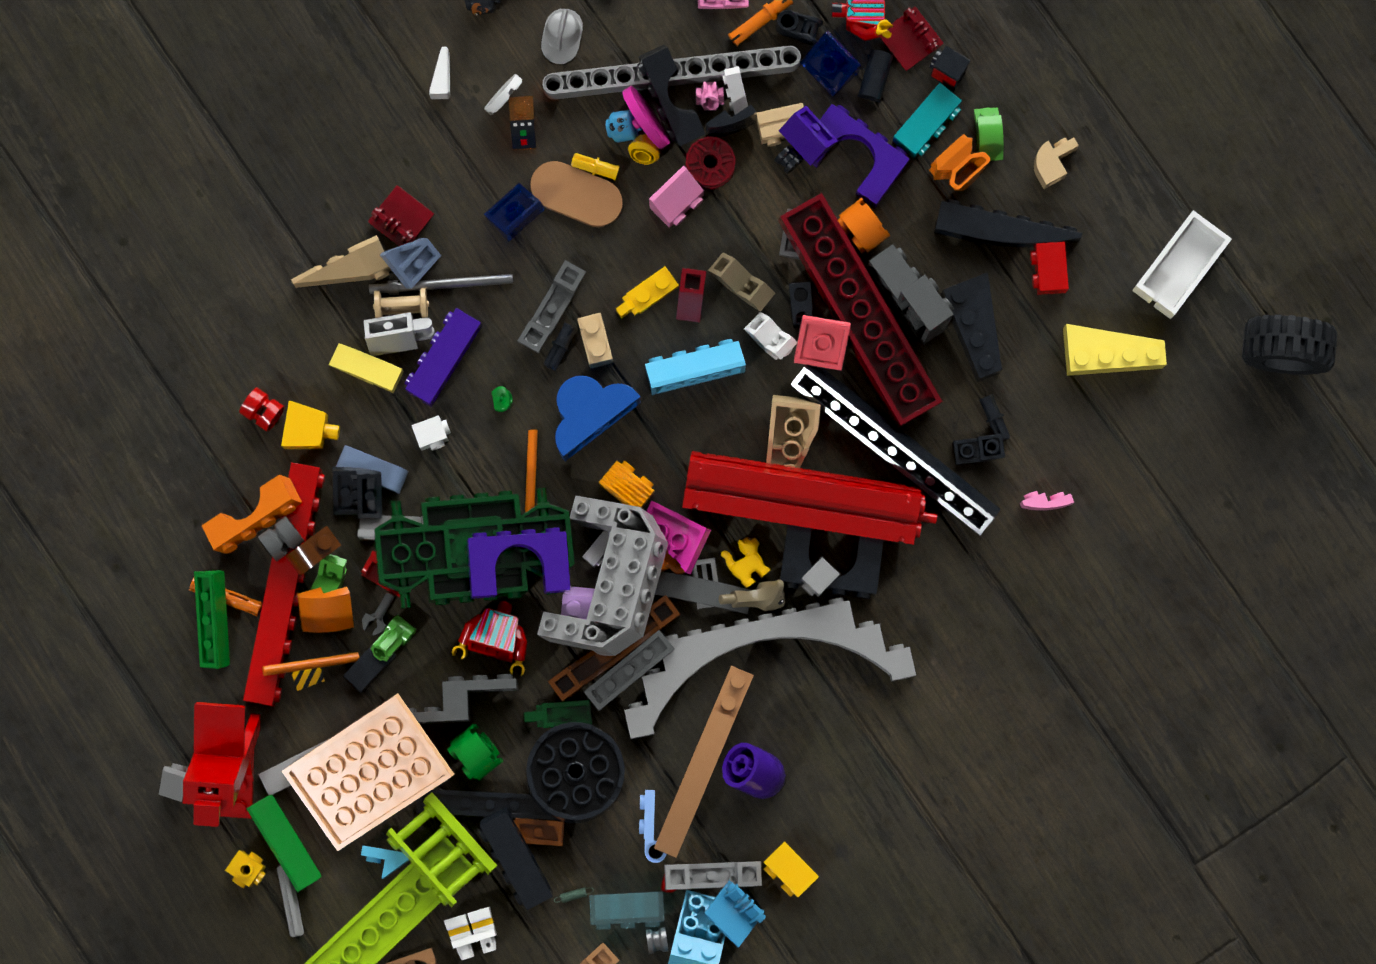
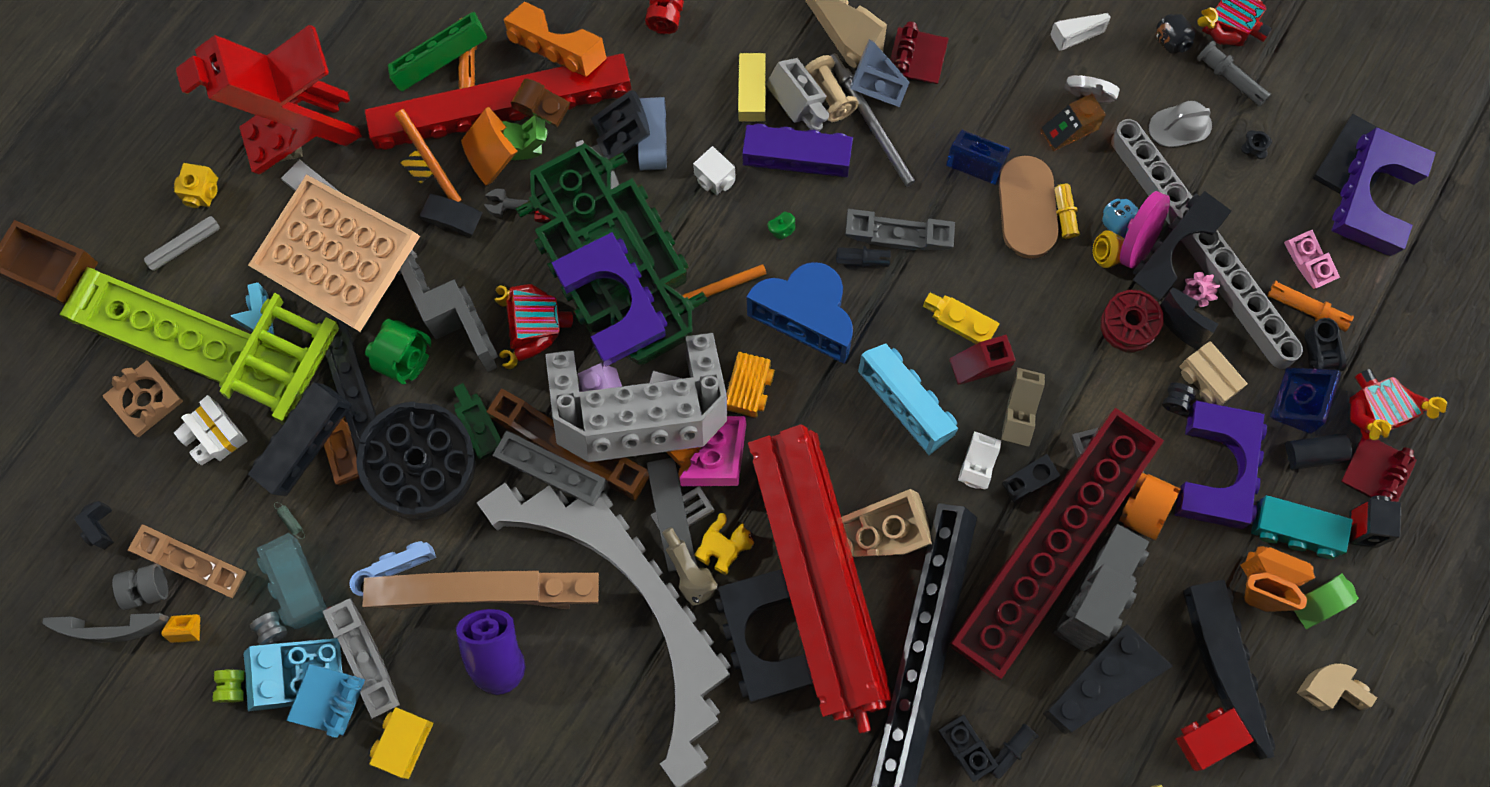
camera: 70 degrees right, 10 degrees down
green slope [246,794,322,892] -> none
dark grey wheel [258,516,304,561] -> none
yellow torso [281,401,340,449] -> none
bright green piece [370,614,417,662] -> none
tan brick [578,313,613,368] -> none
bright pink slope [649,166,704,228] -> none
white piece [723,66,748,115] -> none
dark purple panel [779,106,838,166] -> none
coral tile [794,315,851,370] -> none
light grey brick [801,557,840,597] -> none

